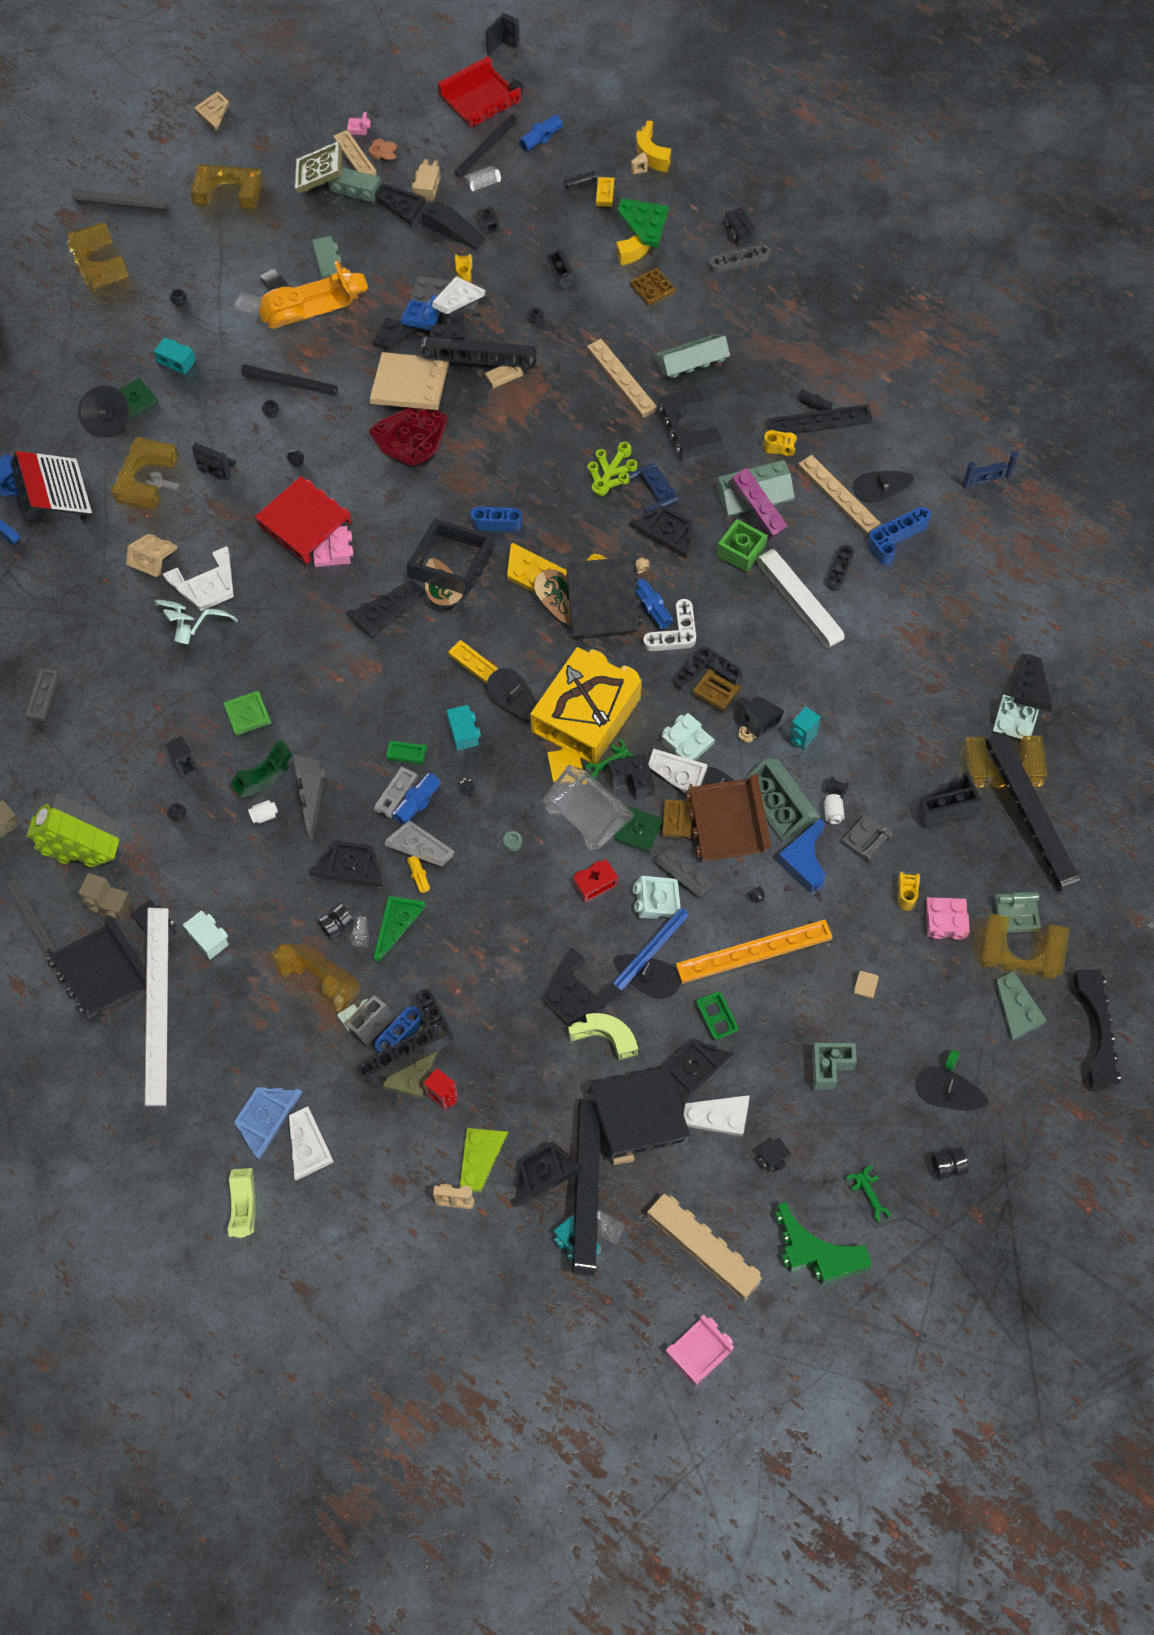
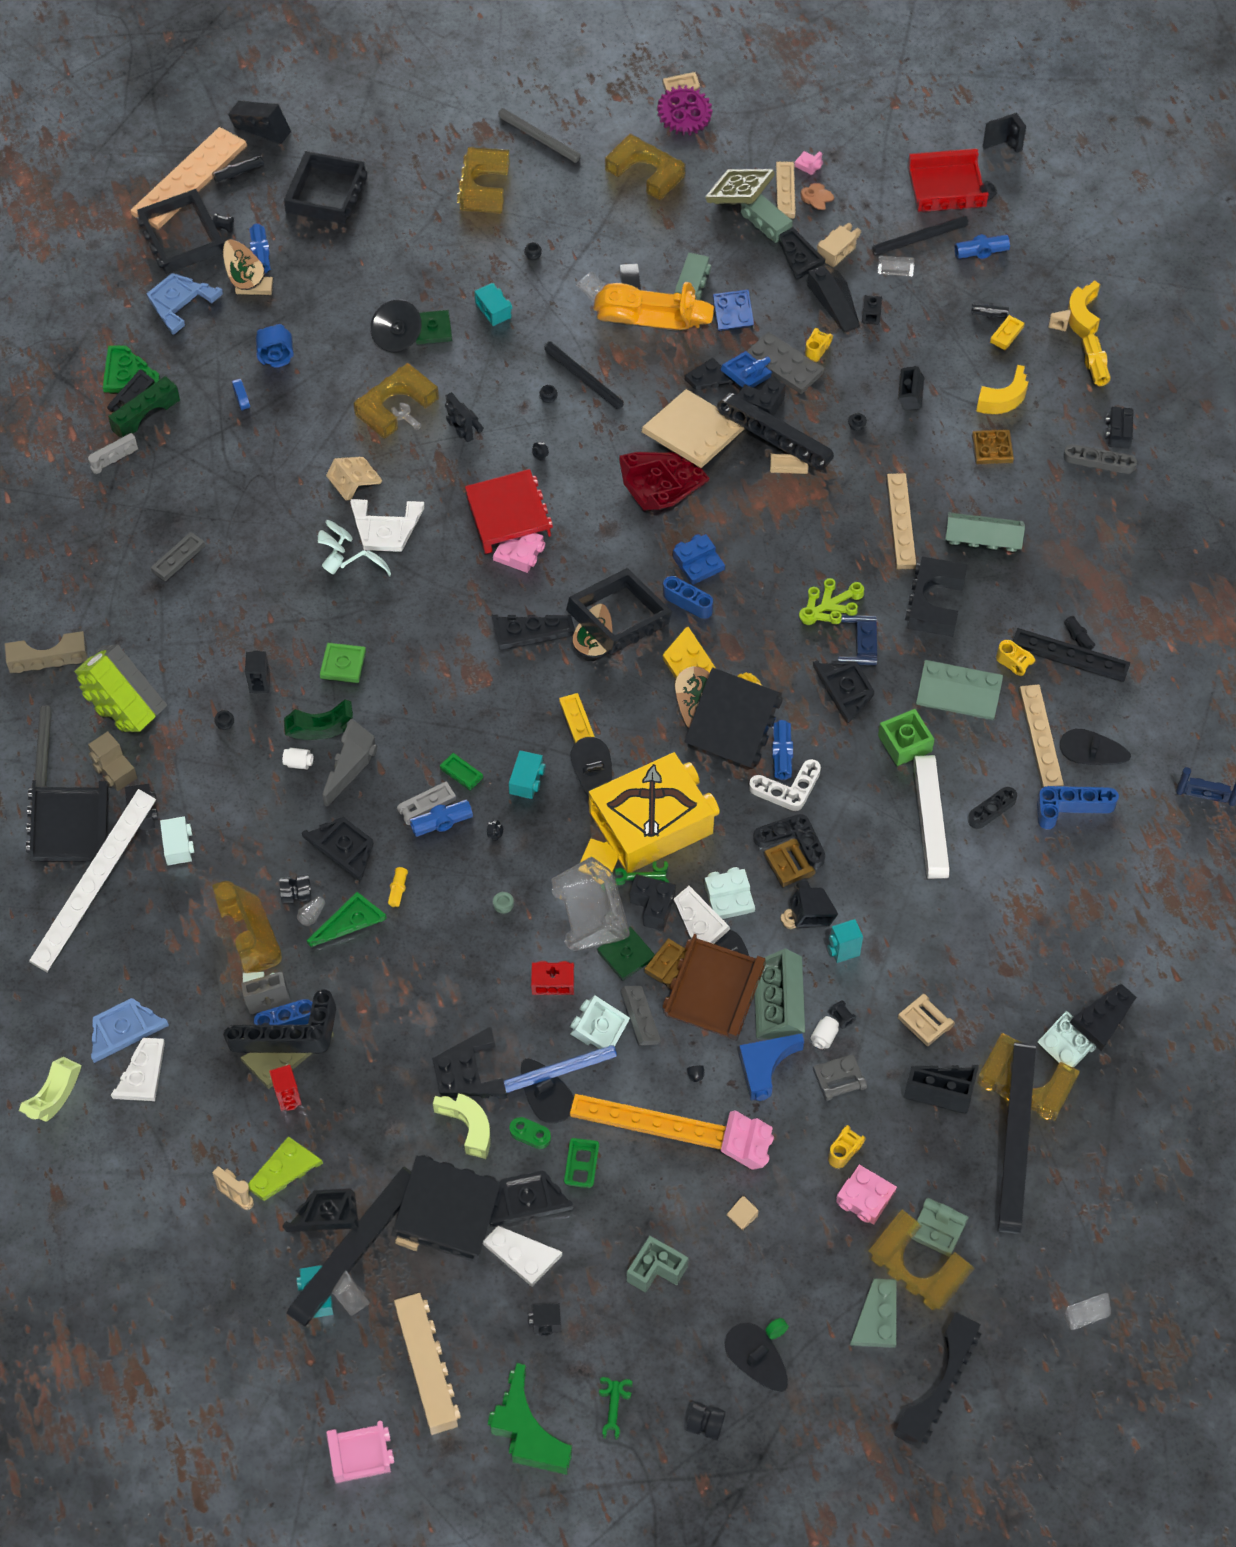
camera: 30 degrees right, 5 degrees down
panel [10,451,92,524] -> none
light grey wing [385,820,454,866] -> none
white wing [432,276,486,314] -> none
green plate [618,198,669,247] -> none
tan plate [636,558,650,574] -> none
magenta arch [729,467,788,540] -> none
none -> green plate [510,1117,551,1149]
none -> magenta gear [657,85,713,136]
none -> blue plate [673,534,725,585]
none -> plate [712,290,754,331]
none -> bright pink plate [721,1110,774,1170]
none -> tan plate [898,994,955,1047]
none -> yellow piece [1082,334,1111,386]

